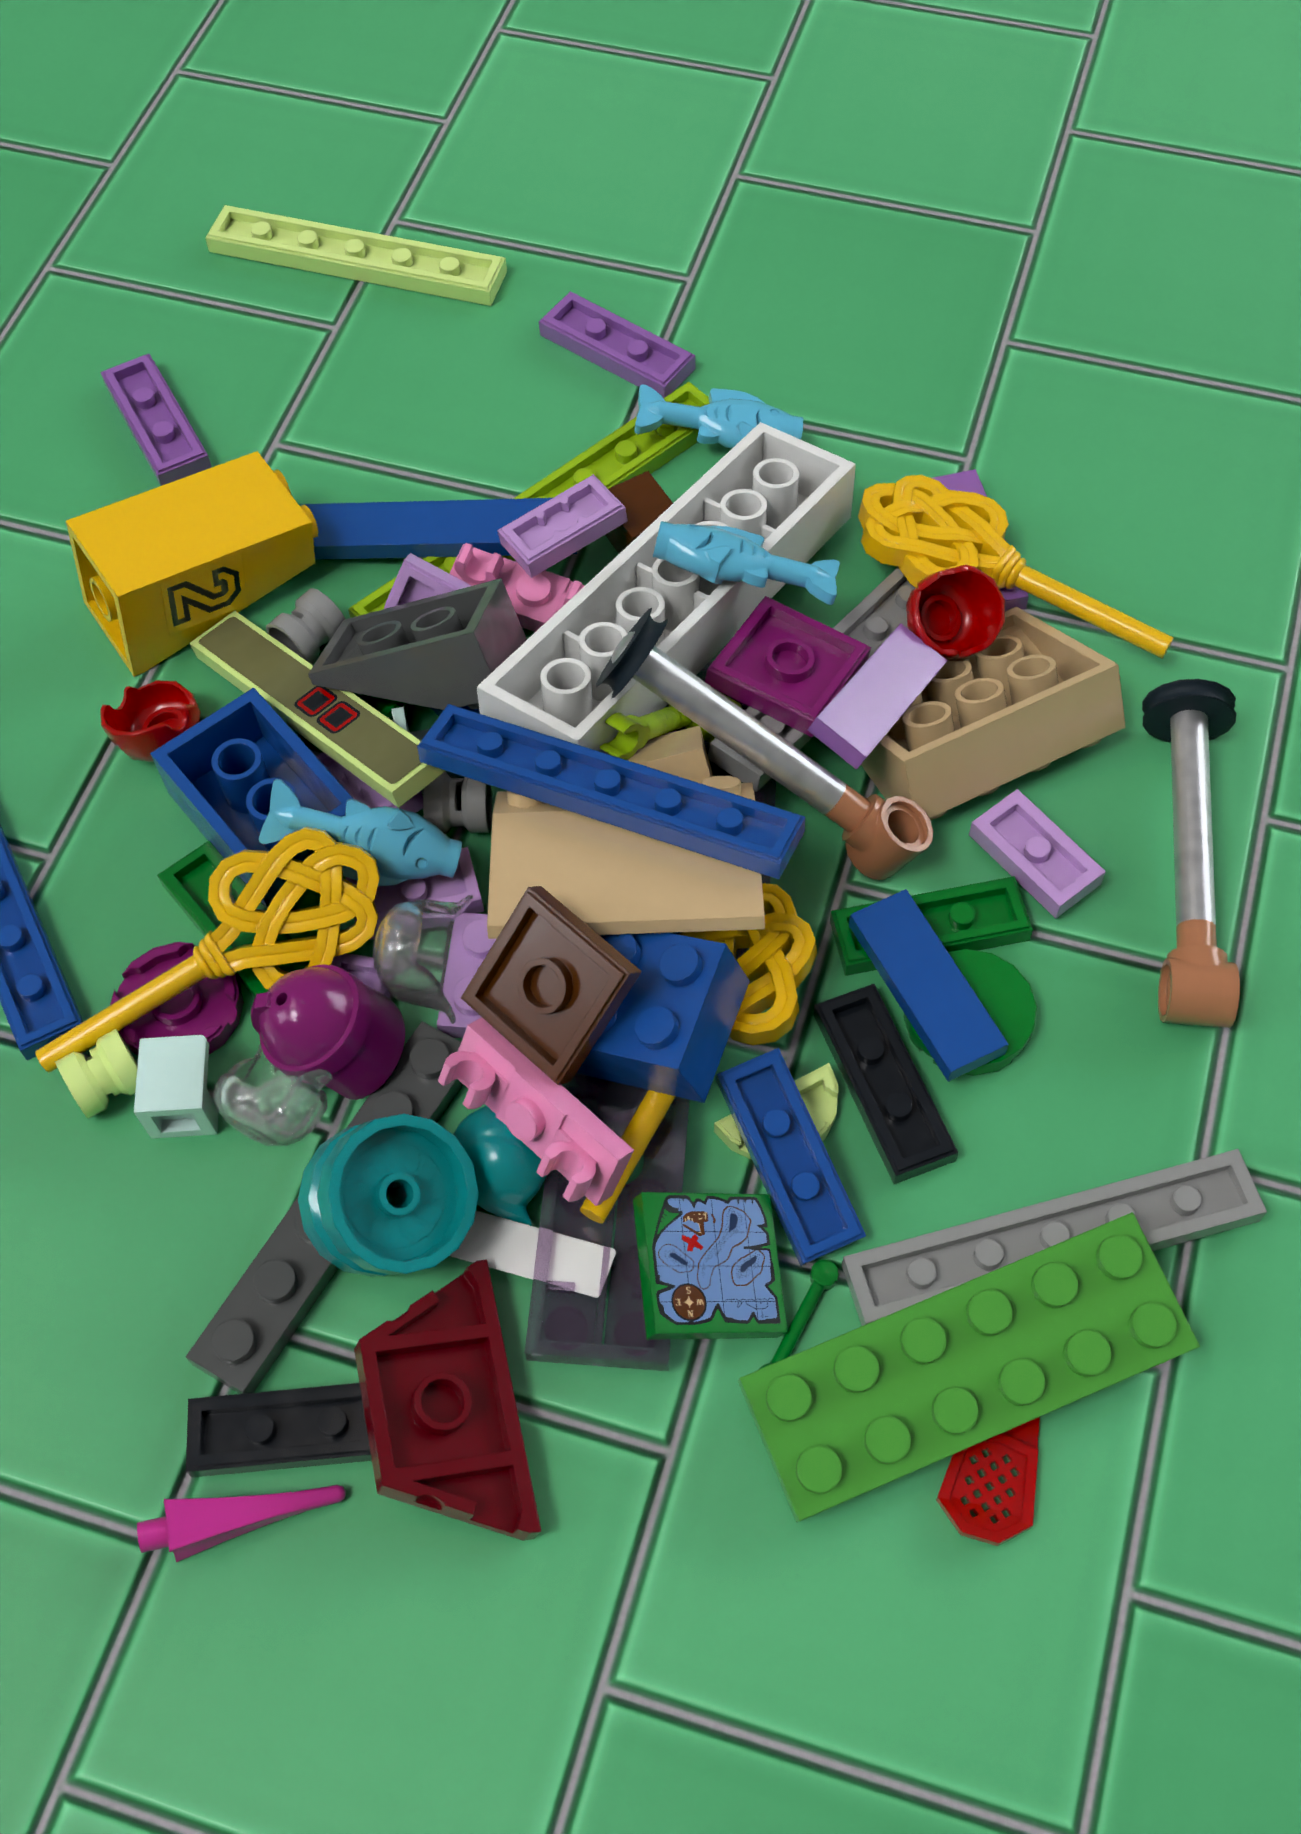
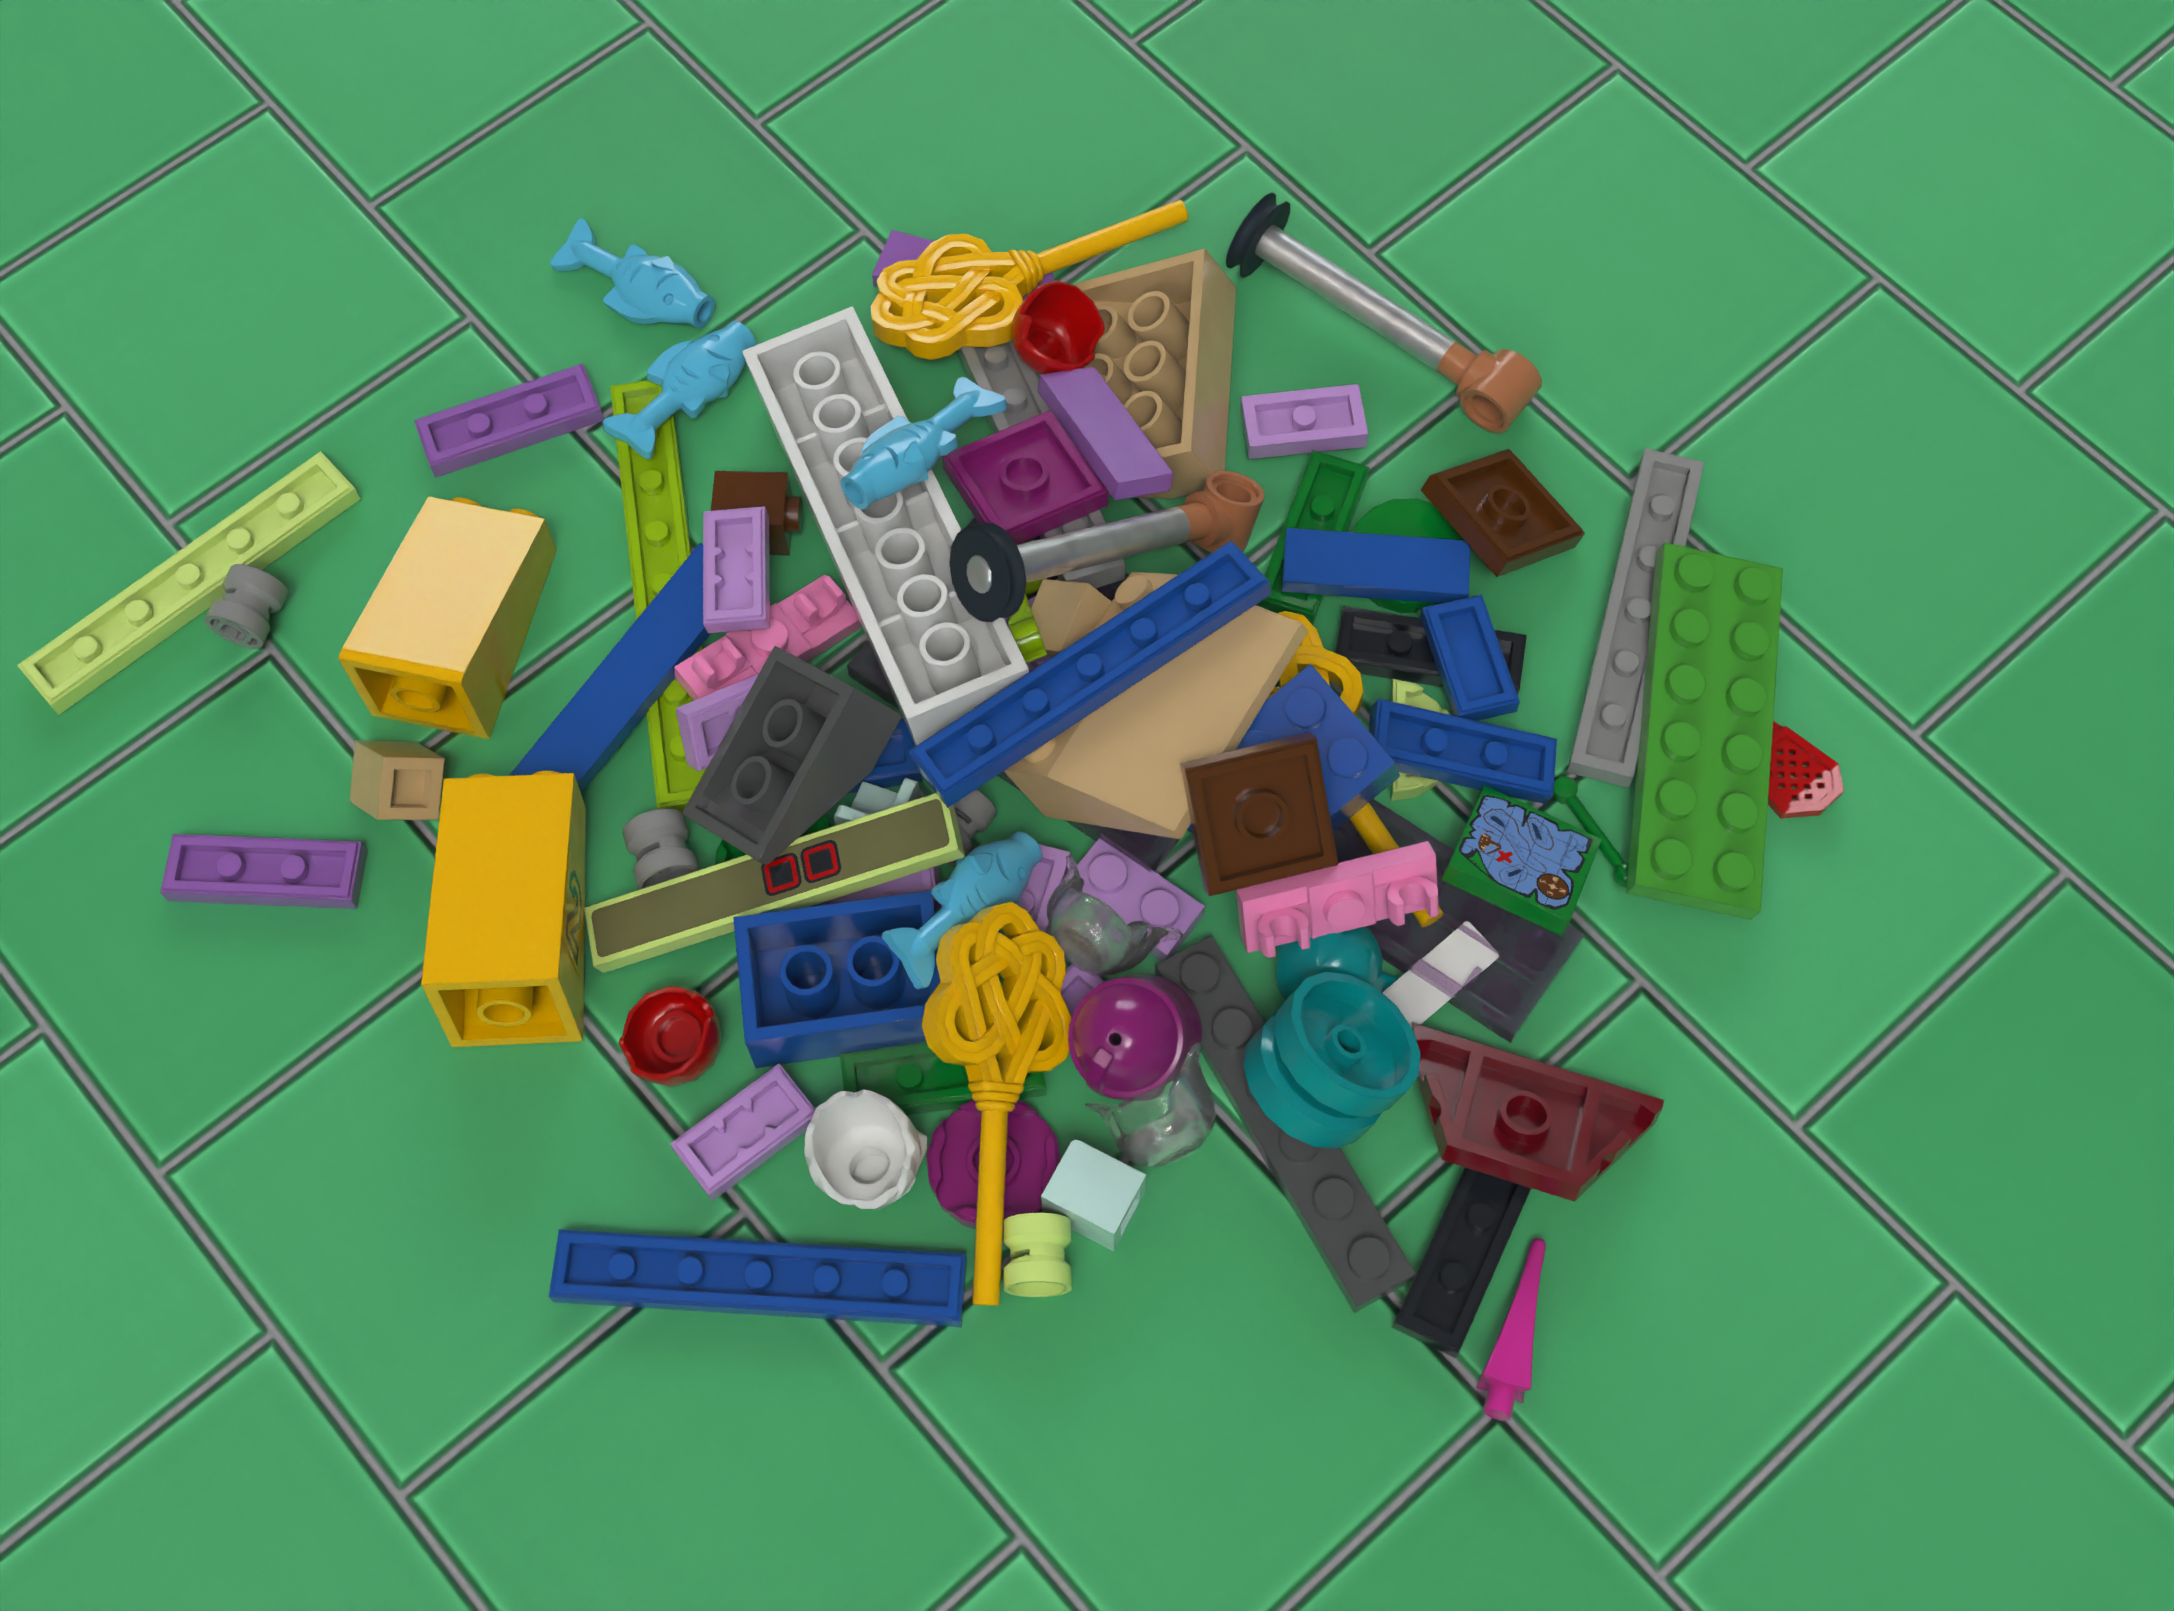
camera: 60 degrees left, 5 degrees up
none -> light grey wheel [204,564,289,649]
none -> yellow slope [338,496,557,740]
none -> tan panel [350,740,445,820]
none -> medium azure animal [550,218,715,328]
none -> lavender plate [670,1064,816,1201]
none -> white hair [804,1089,927,1210]
none -> blue tile [1420,594,1520,721]
none -> reddish brown tile [1421,449,1585,577]

